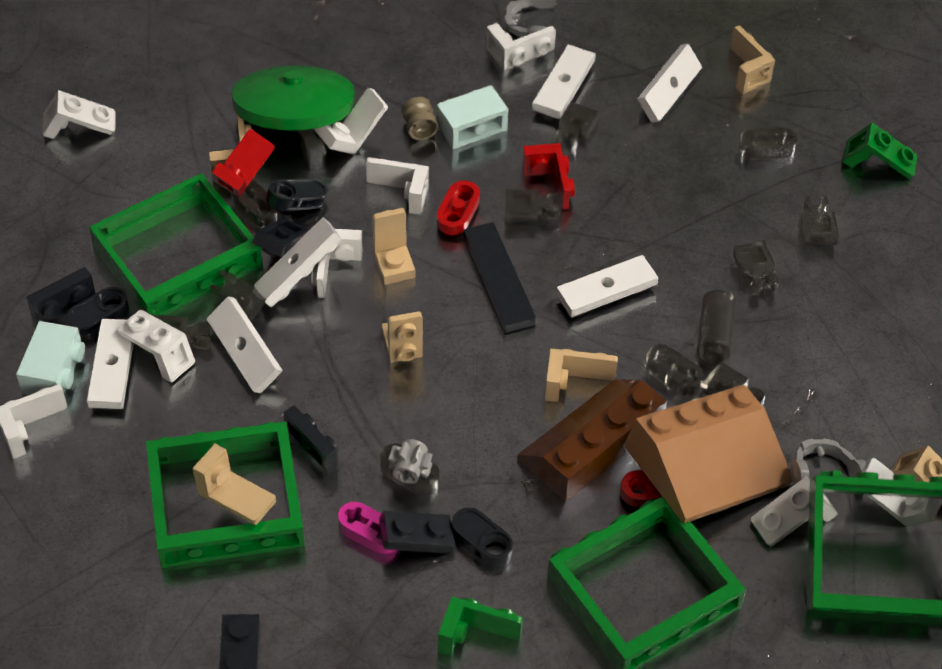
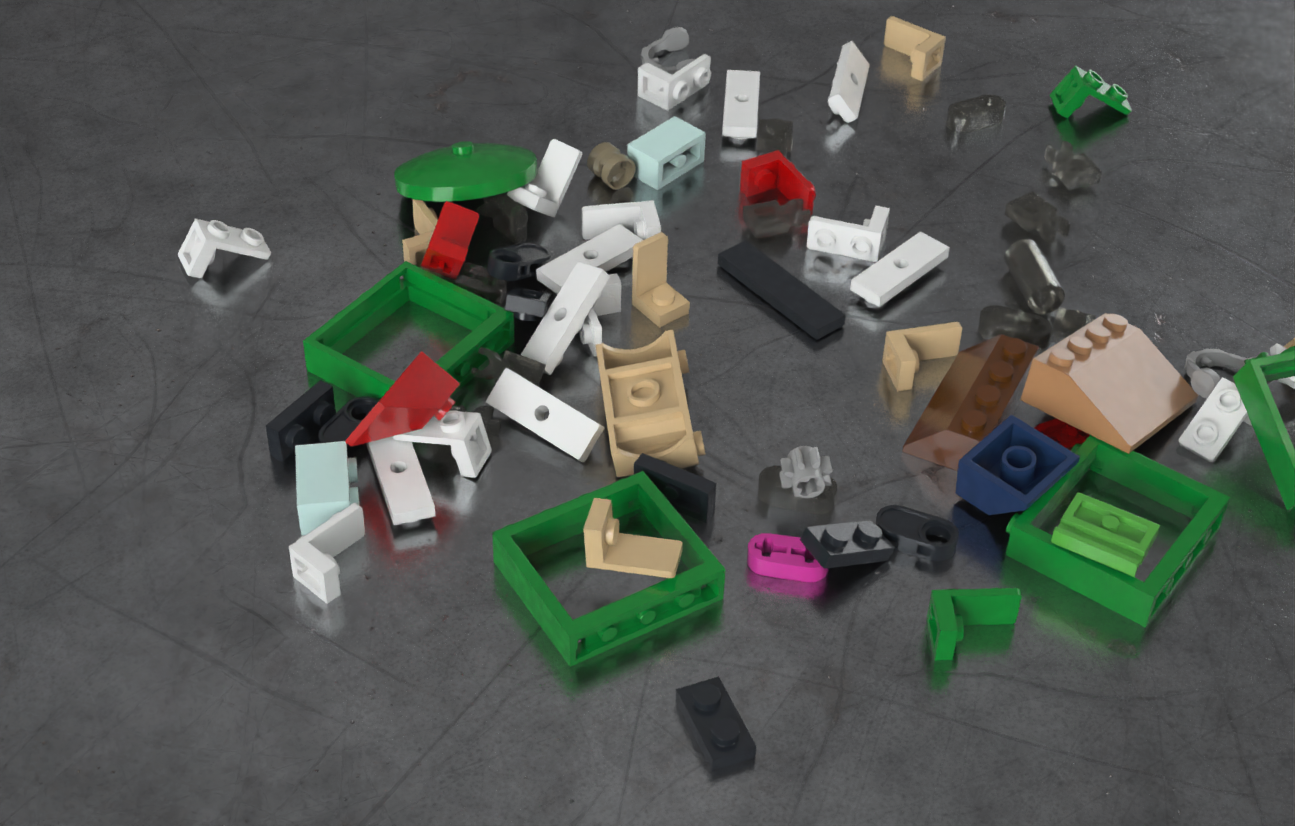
camera: 20 degrees left, 10 degrees down
tan bracket [381,311,423,363] -> none
red plate [437,180,480,235] -> none
none -> red slope [345,351,460,447]
none -> white tile [536,224,643,294]
none -> tan piece [596,330,706,477]
none -> white bracket [807,206,890,262]
none -> dark blue slope [955,414,1080,515]
none -> bright green plate [1051,492,1160,577]

